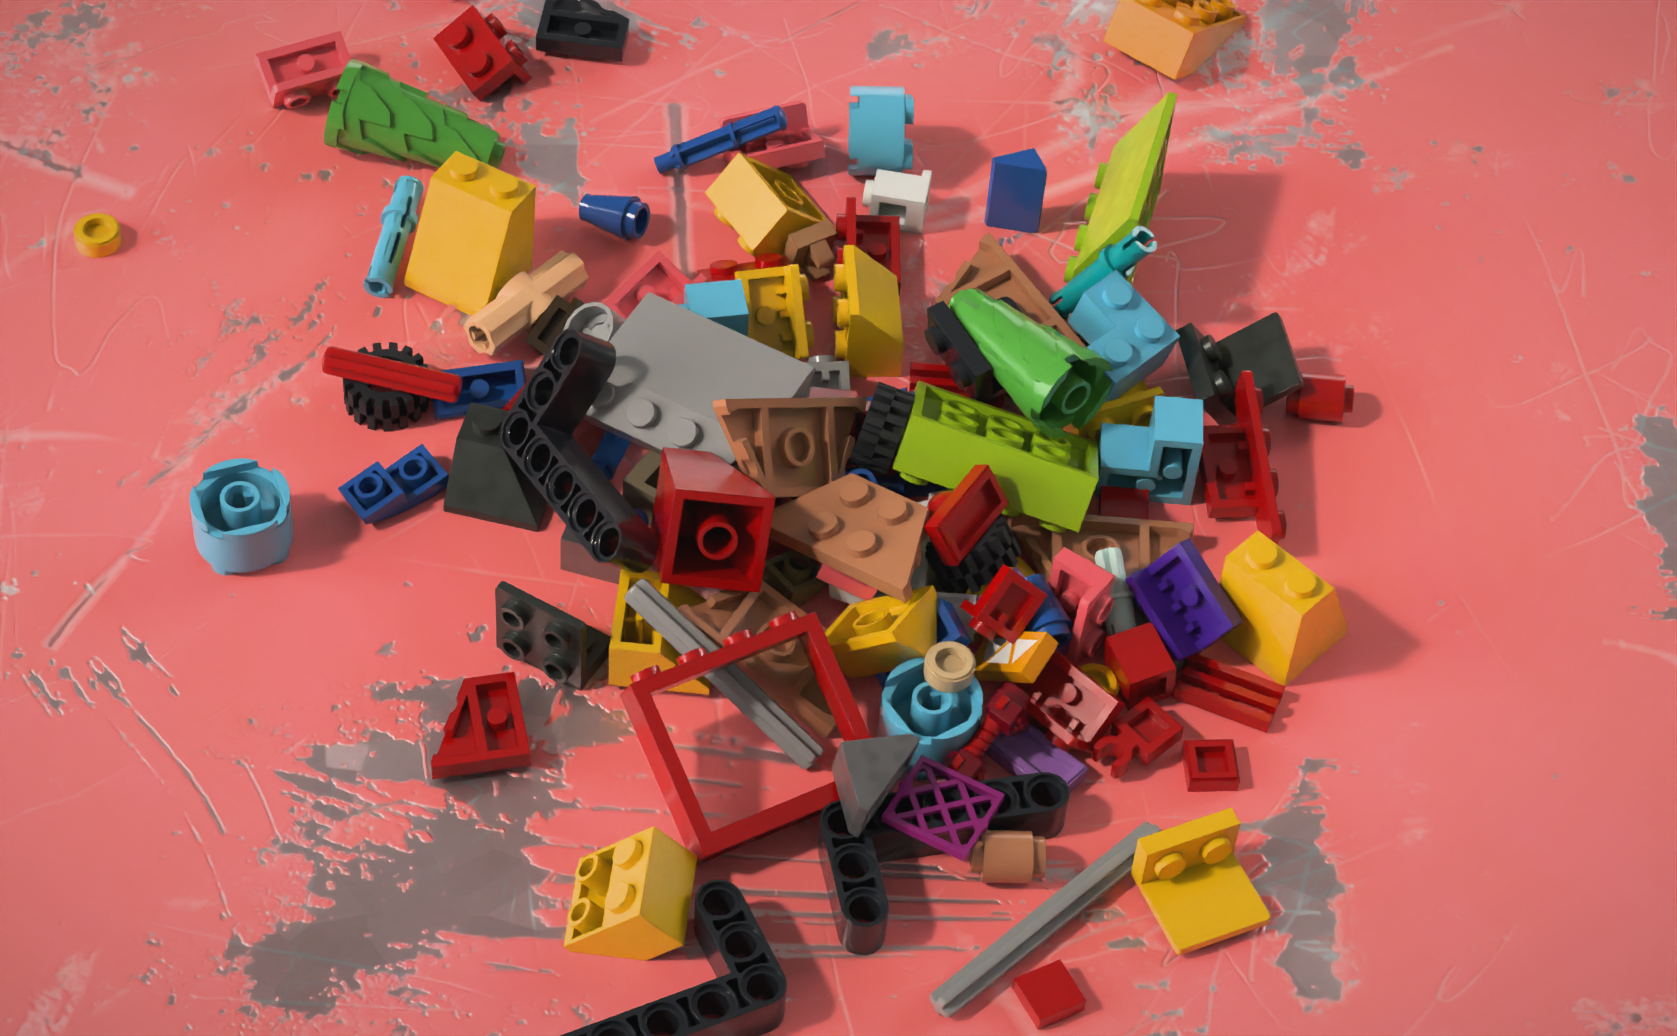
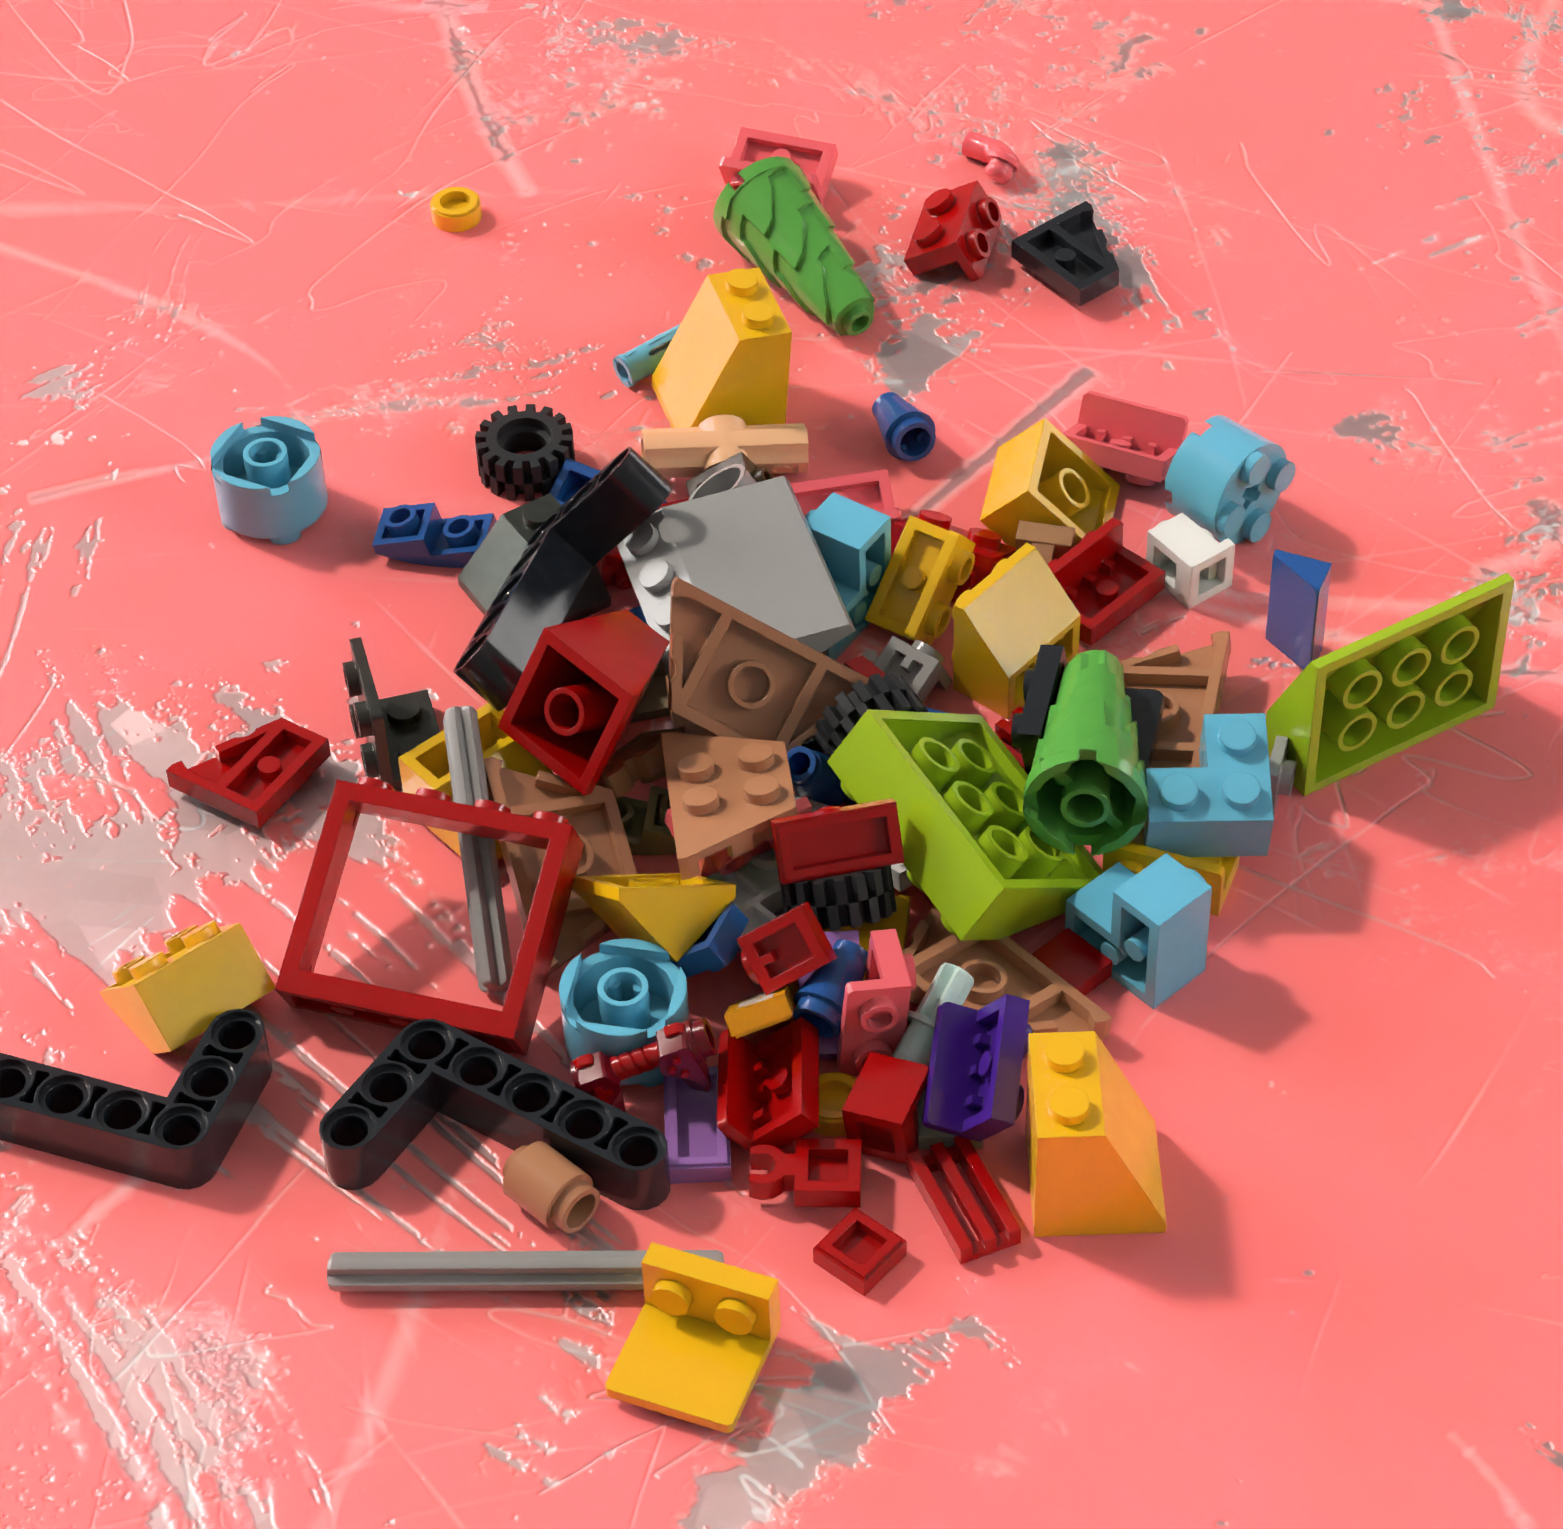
camera: 50 degrees right, 5 degrees down
red axle [322,346,462,403] -> none
blue piece [654,105,788,174] -> none
flat silver slope [831,734,920,838] -> none
magenta window [881,755,1005,862] -> none
tan tile [923,641,976,693] -> none
red tile [1012,959,1087,1030] -> none
teal pin [1049,226,1157,319] -> none
pearl dark grey bracket [1176,312,1304,425] -> none
red bracket [1199,371,1287,545] -> none
red brick [1286,372,1354,422] -> none

